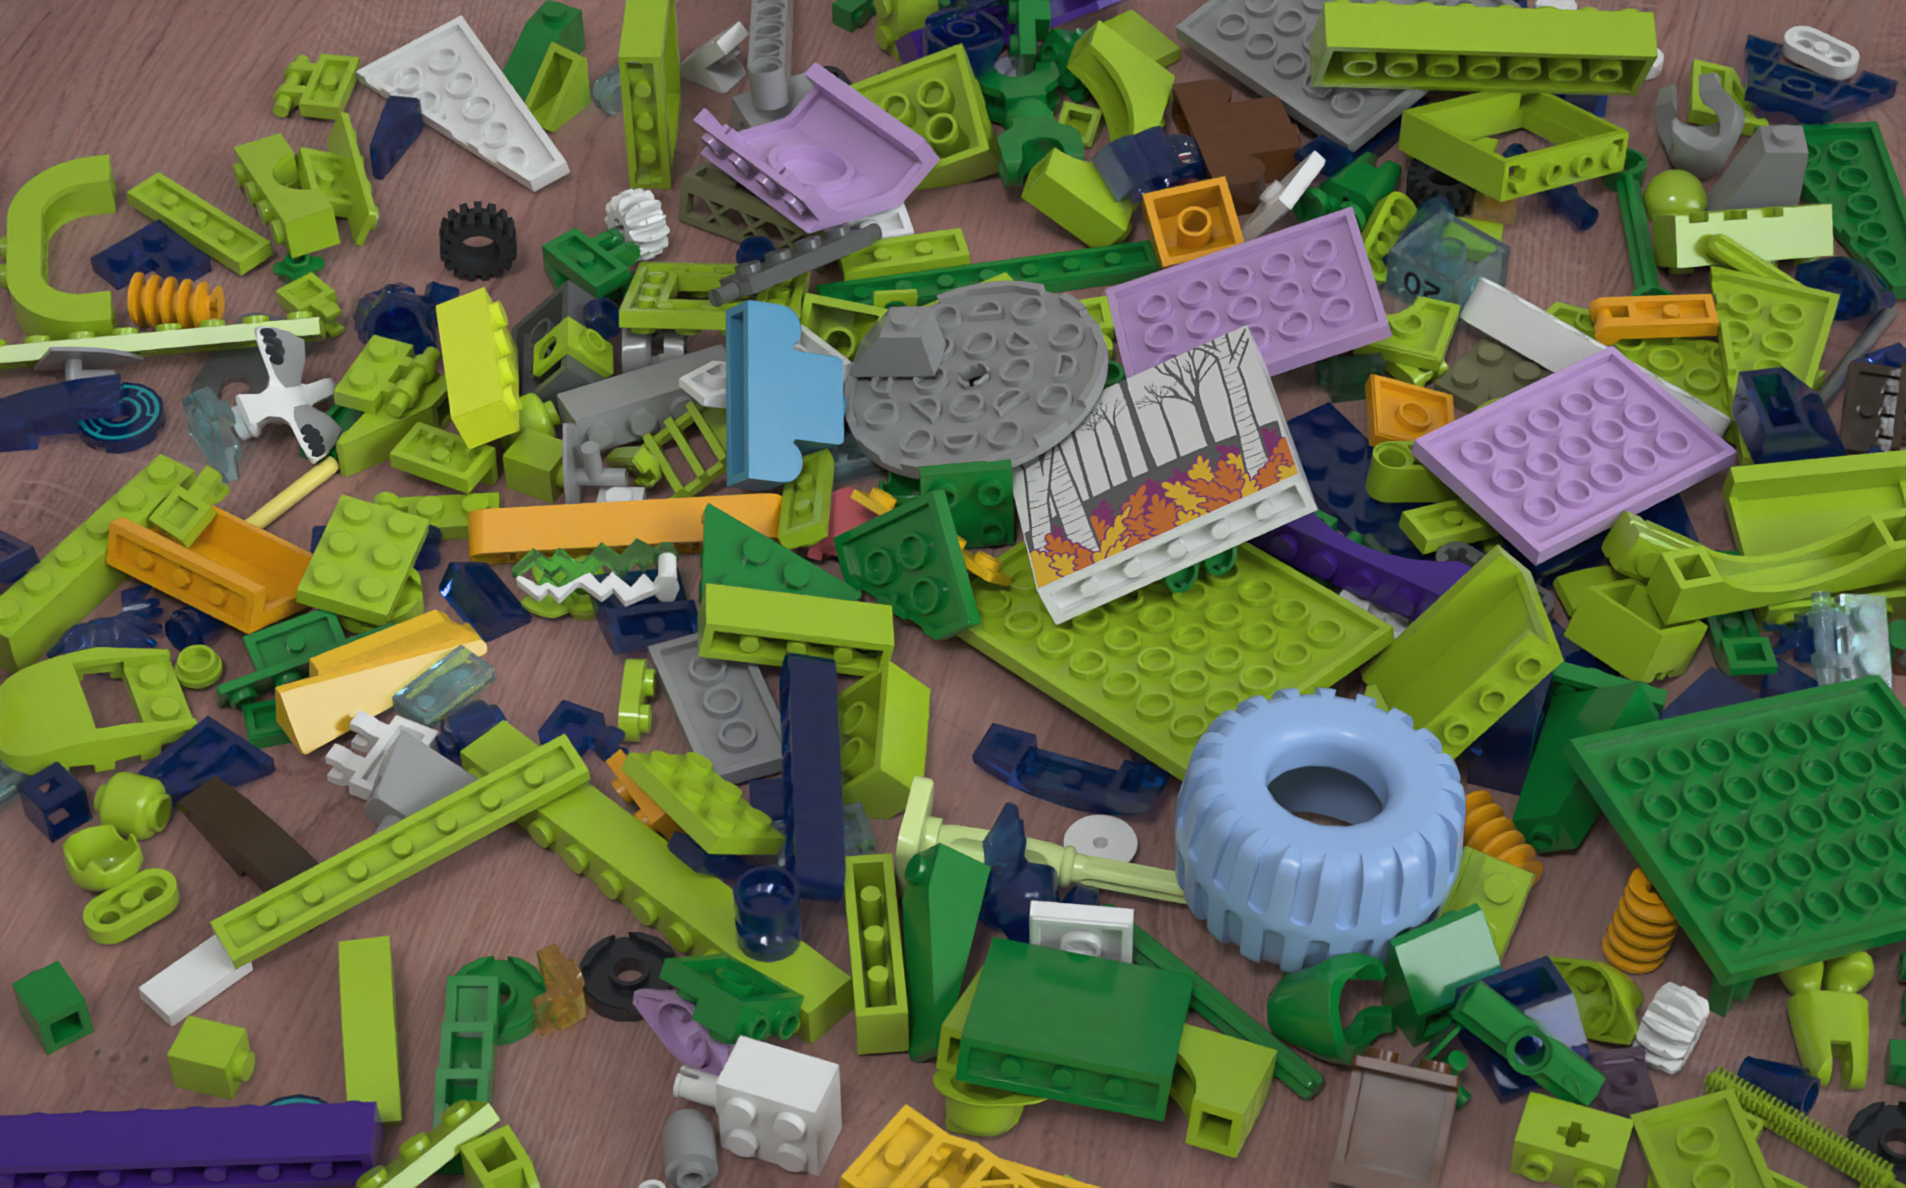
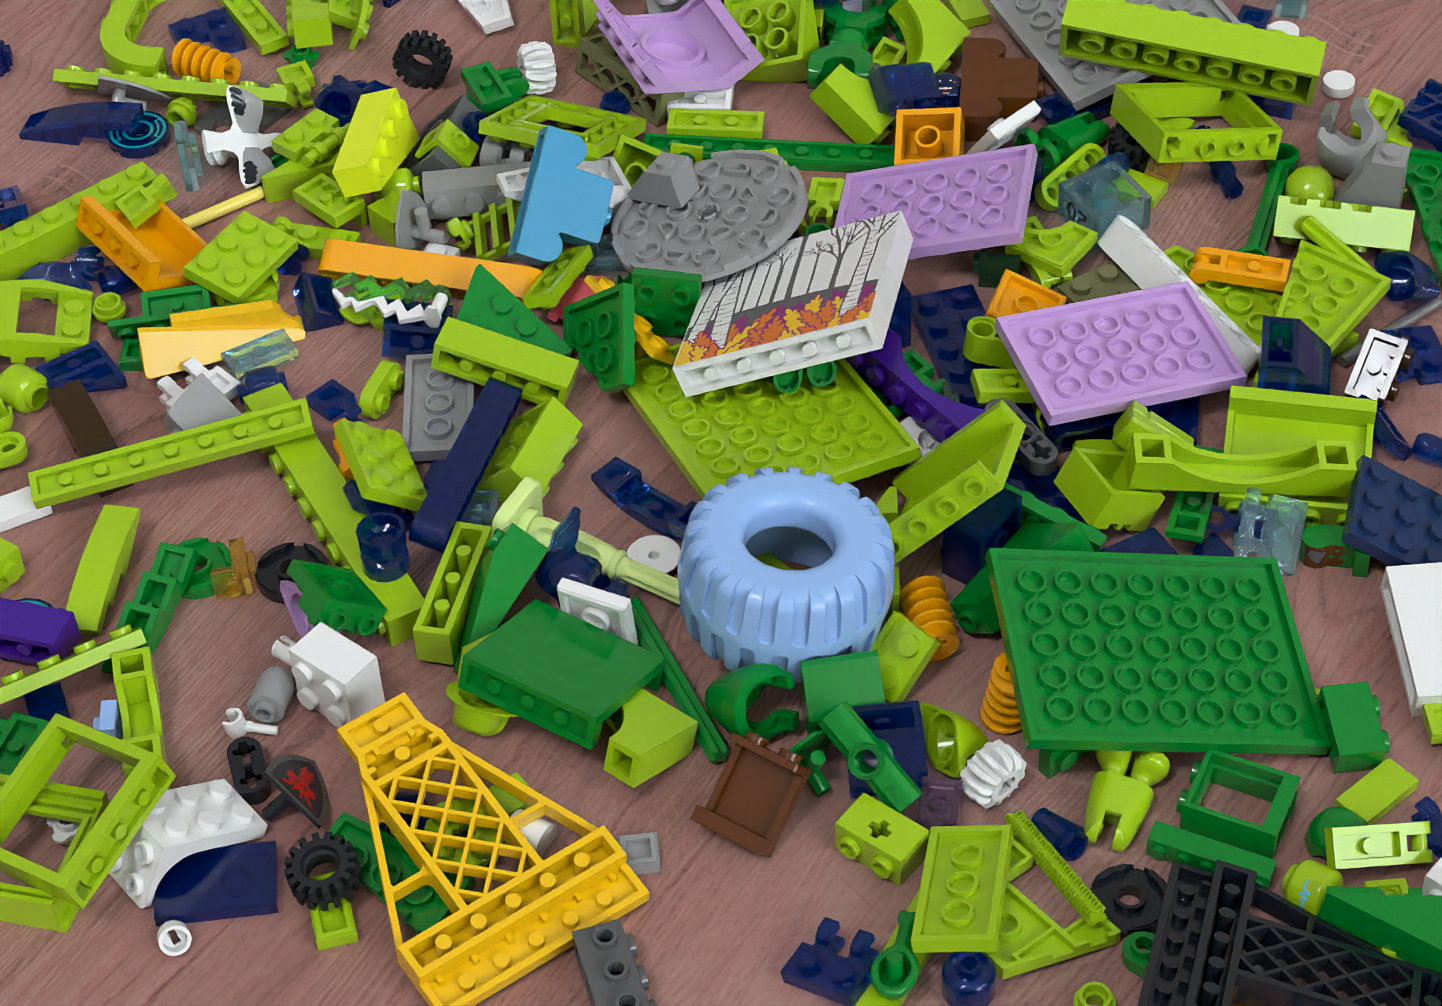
camera: 20 degrees right, 0 degrees up
dark grey plate [708,223,882,307] -> none
none -> lime plate [165,97,198,130]

